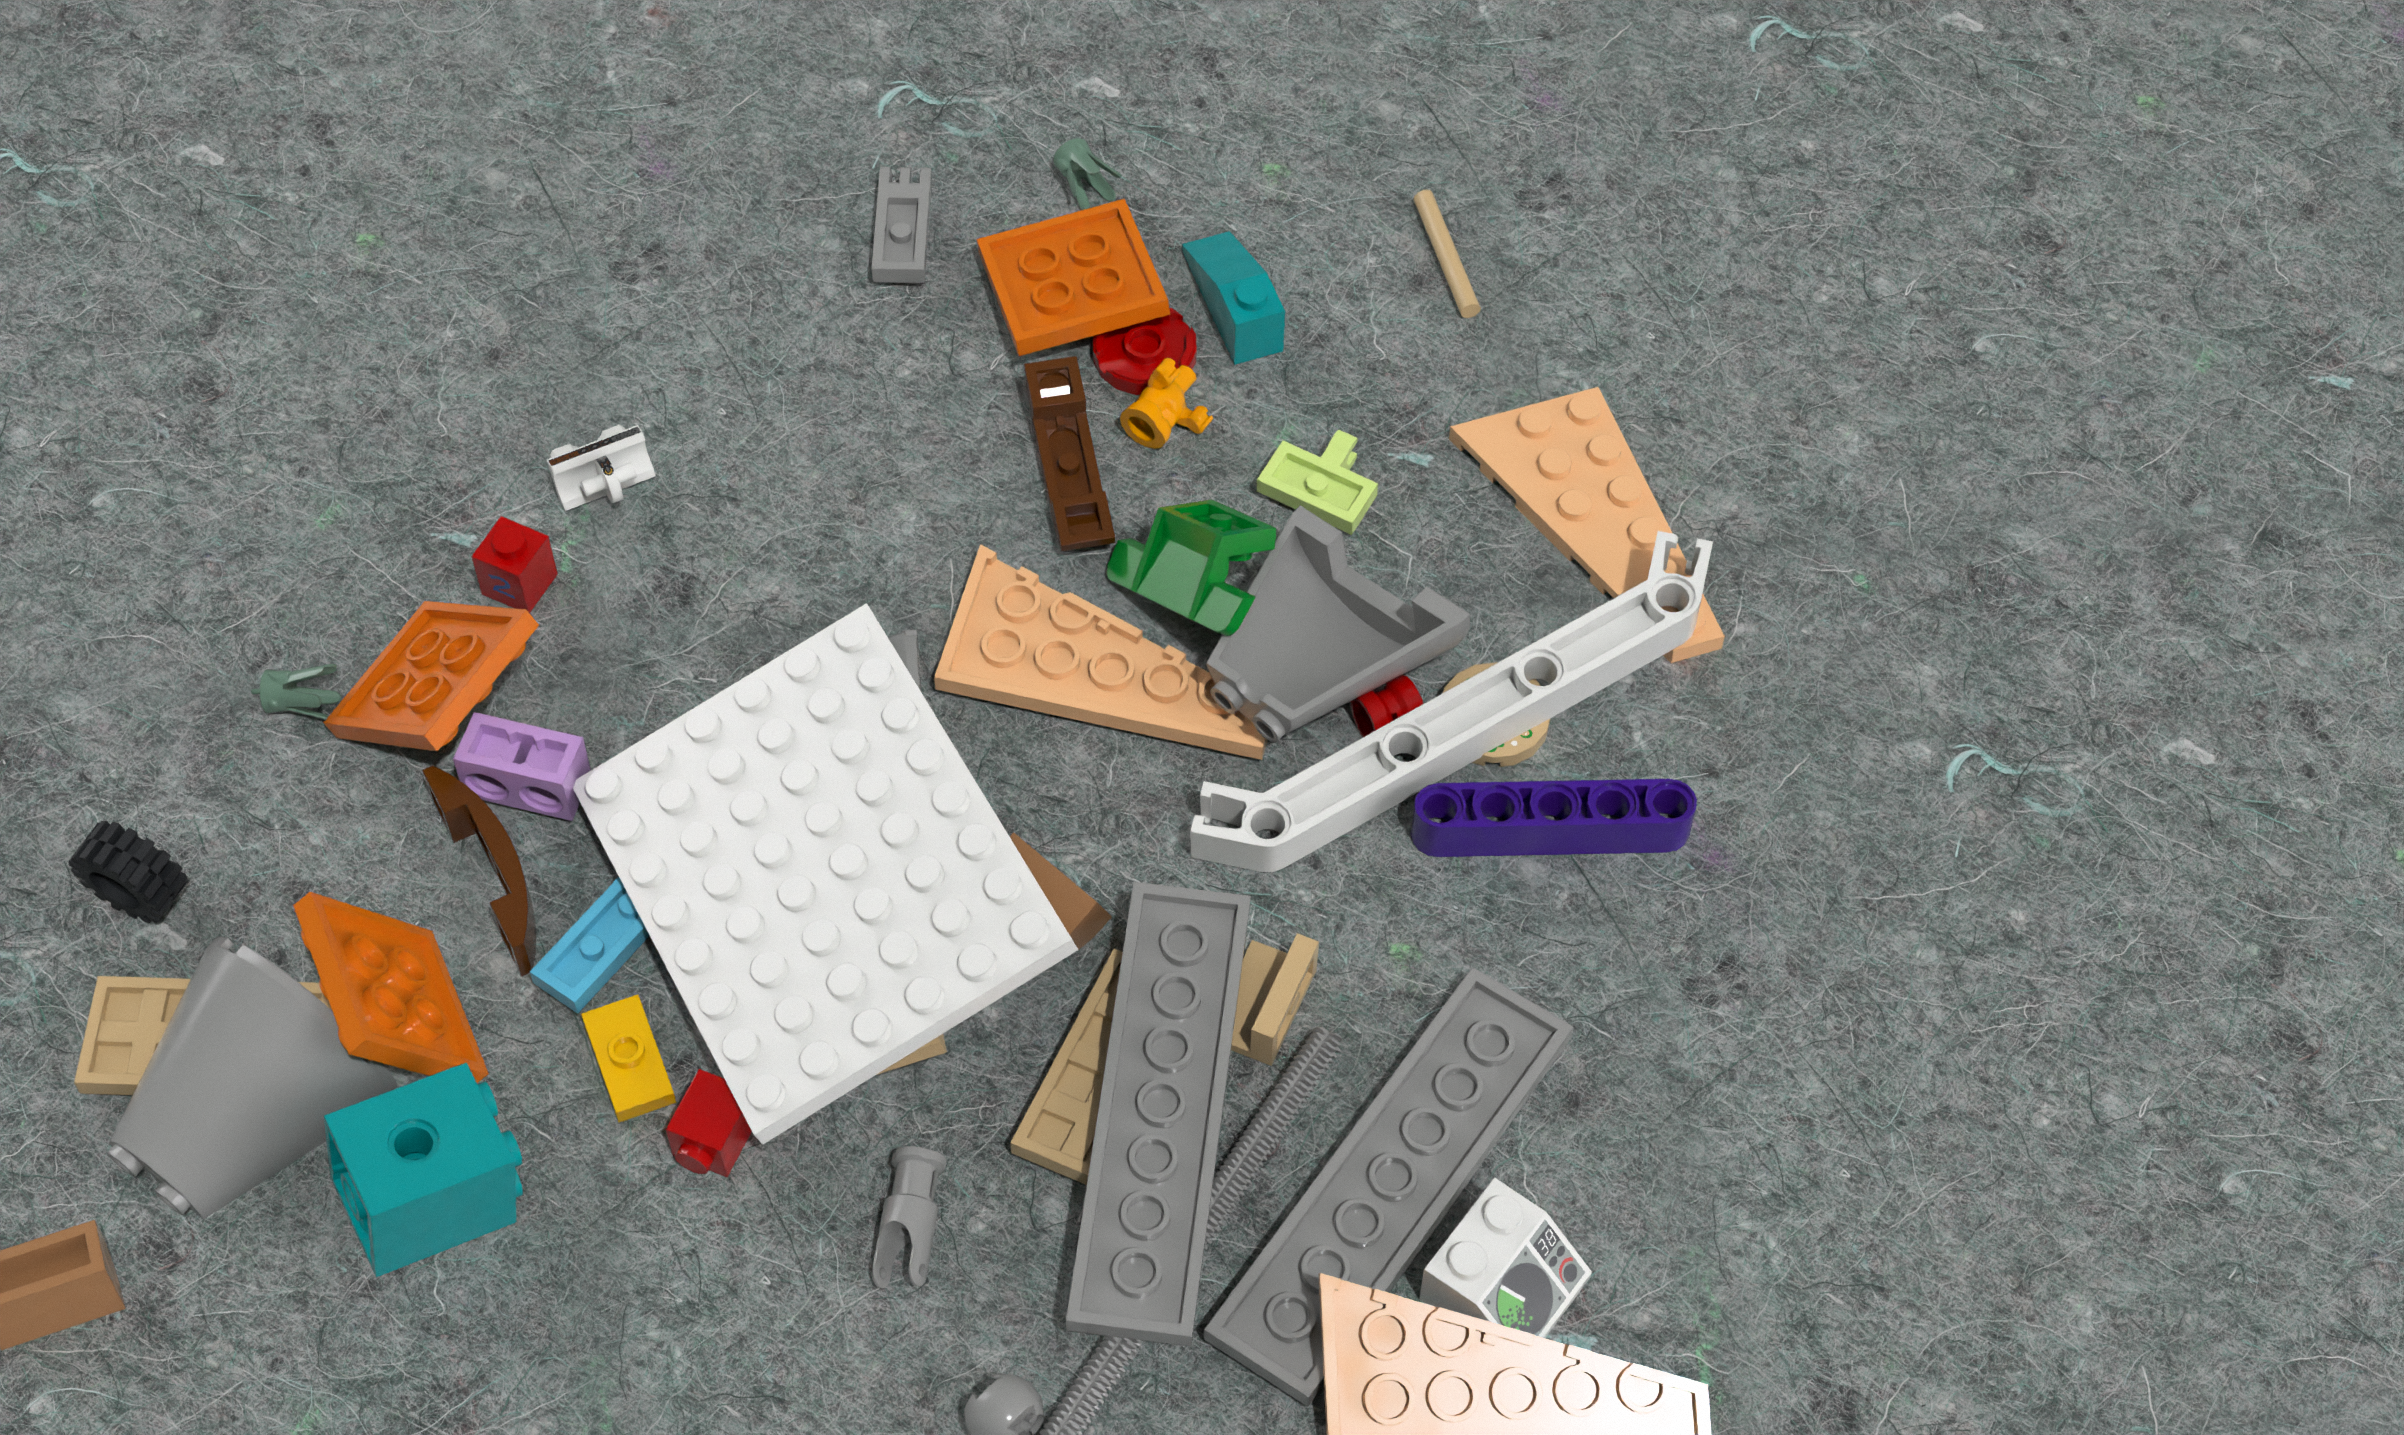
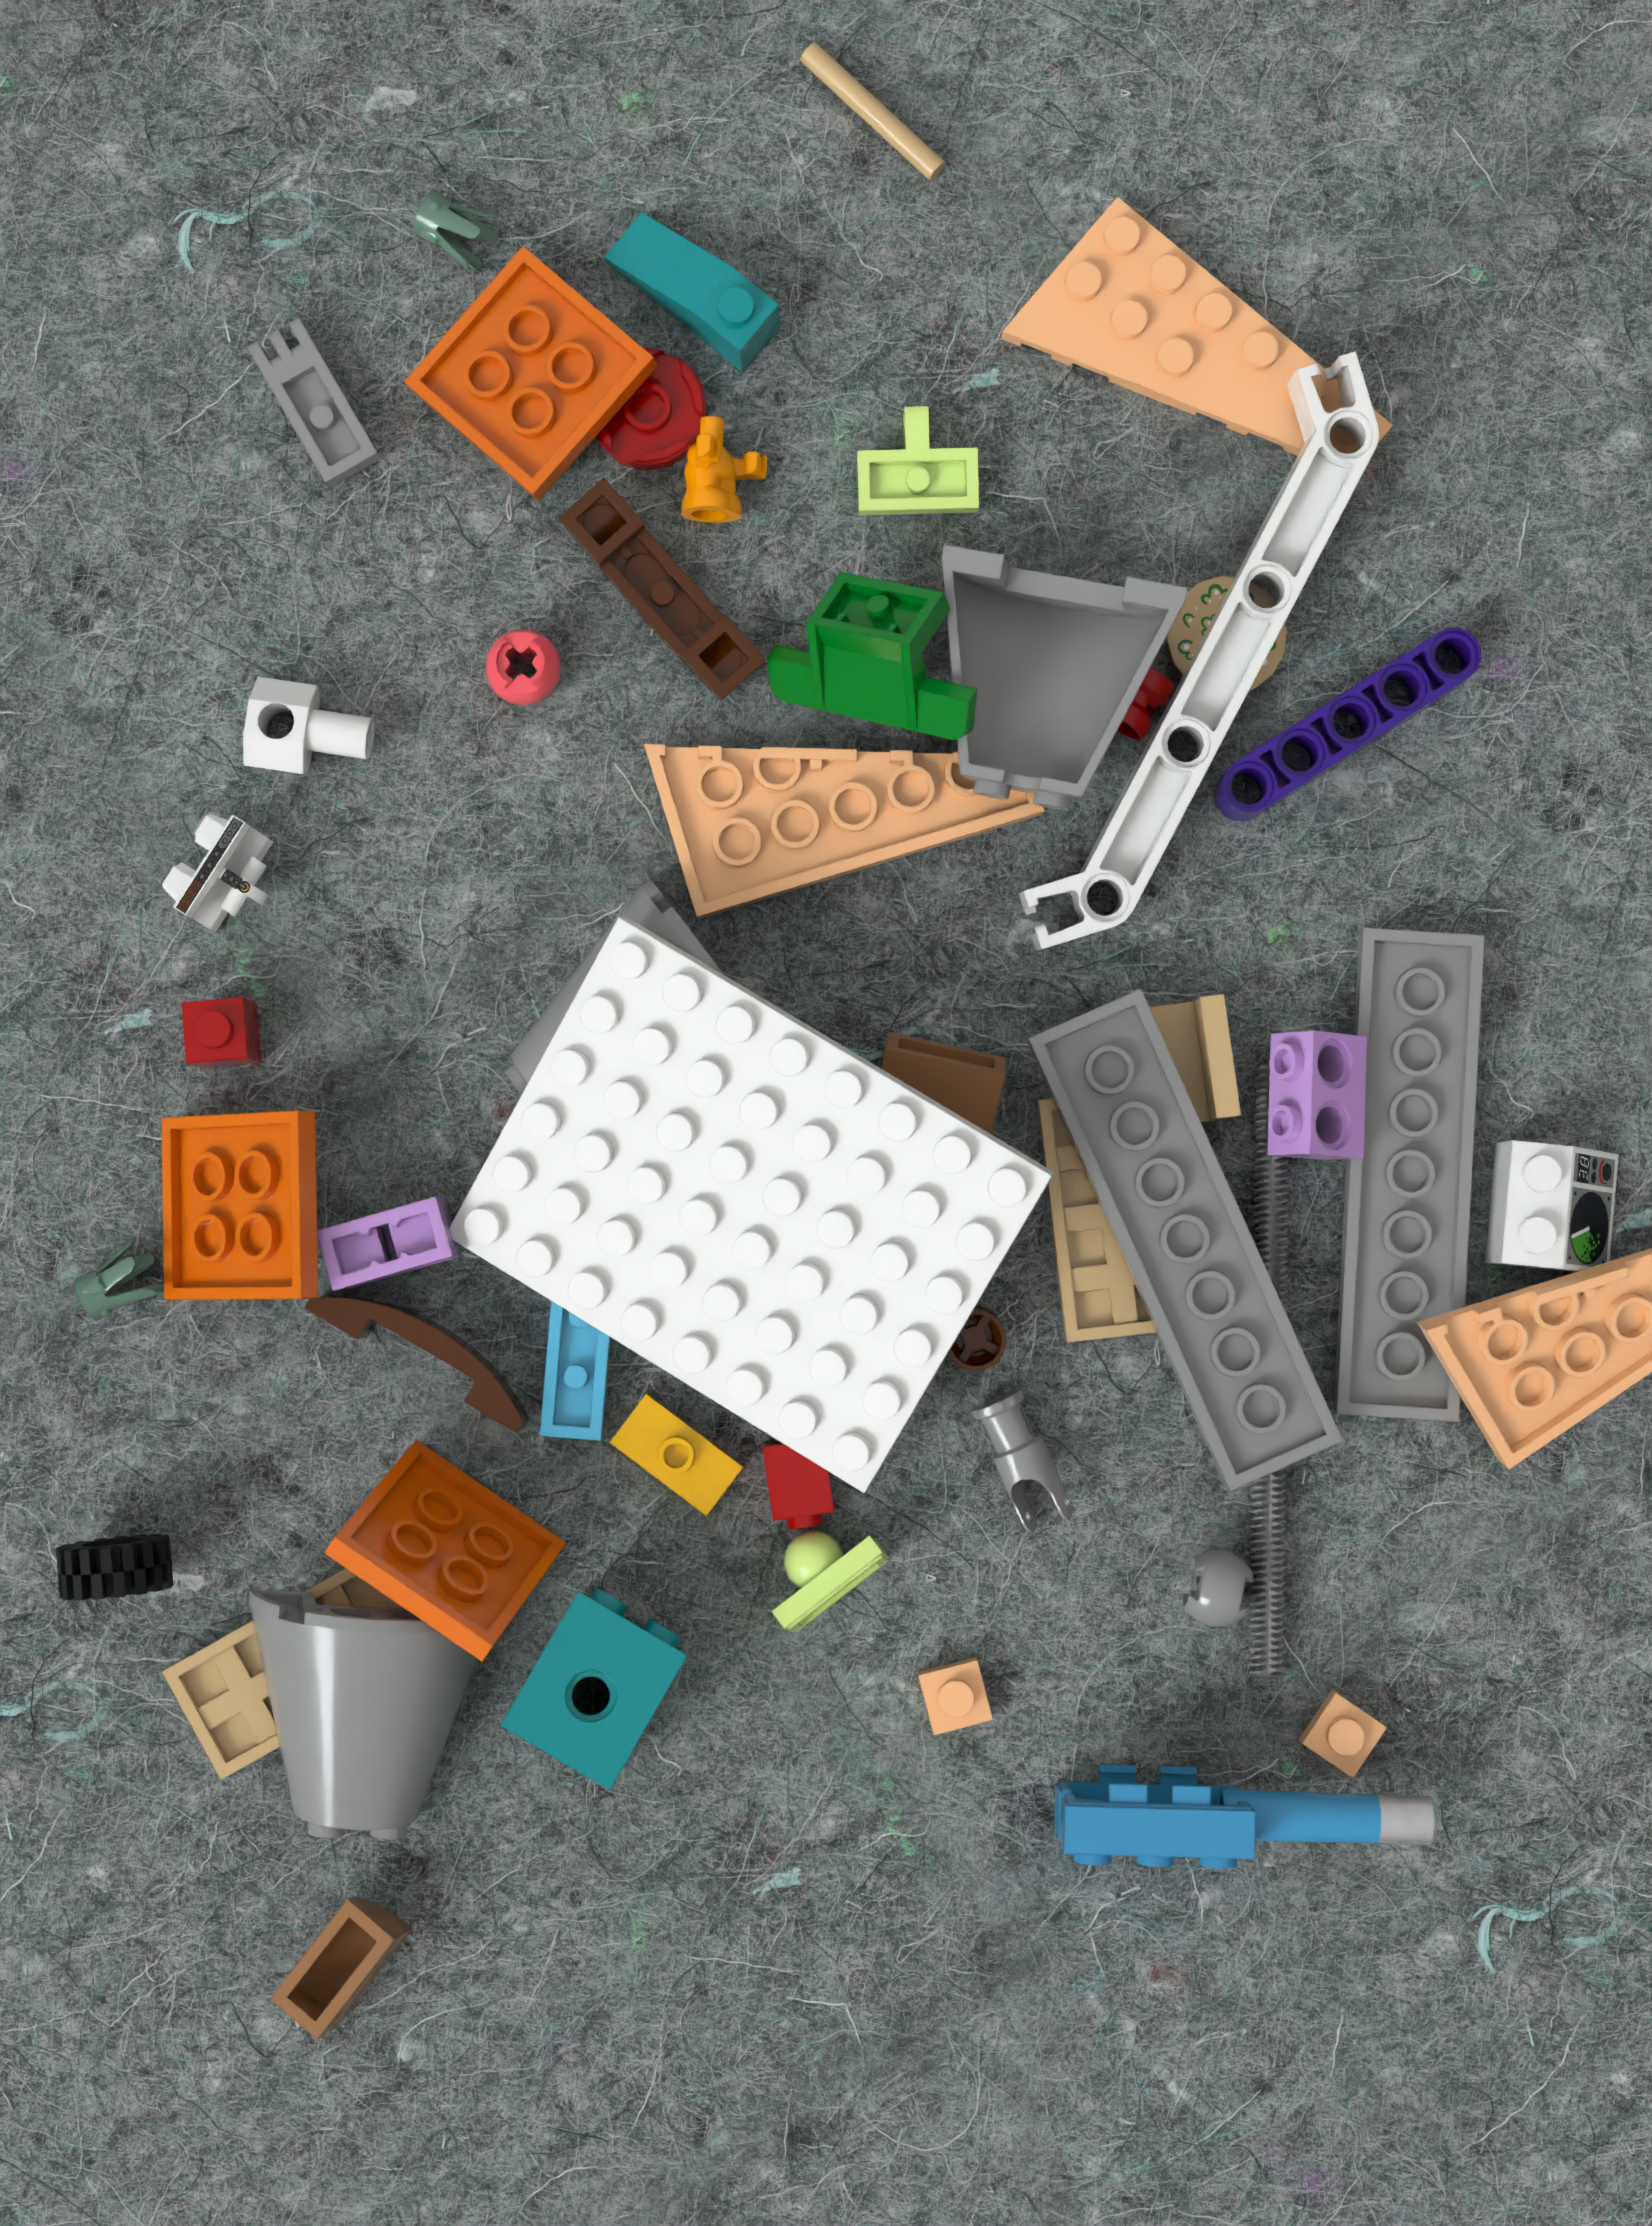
camera: 30 degrees left, 30 degrees up
none -> white piece [243,677,375,774]
none -> coral piece [485,629,562,705]
none -> yellowish green tile [772,1530,889,1632]
none -> light nougat plate [918,1657,993,1735]
none -> reddish brown wheel [948,1305,1006,1371]
none -> lavender brick [1267,1030,1367,1160]

